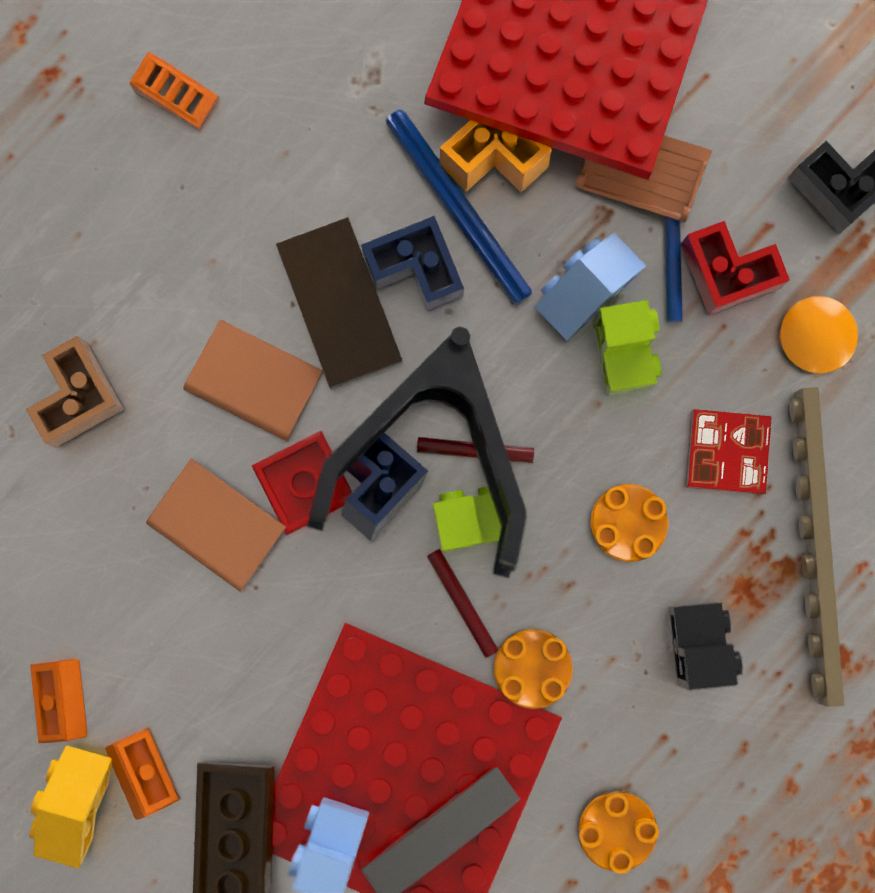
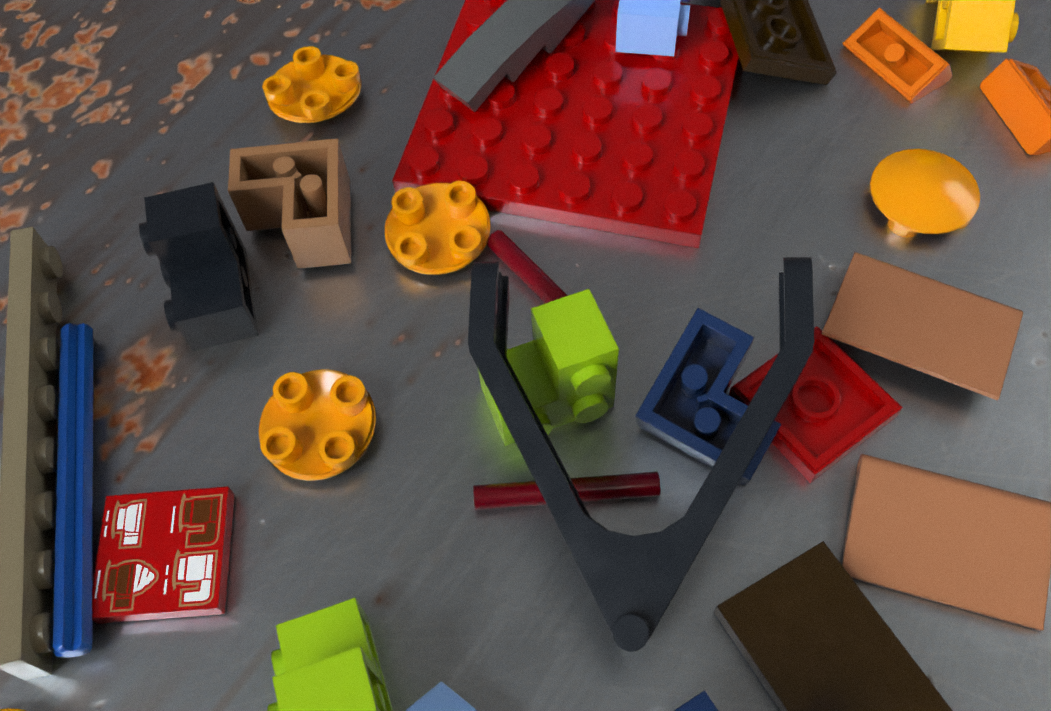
camera: 175 degrees right, 25 degrees down
none -> blue axle [53,323,94,658]
none -> medium nougat brick [228,138,351,269]
none -> light orange dish [870,149,980,238]

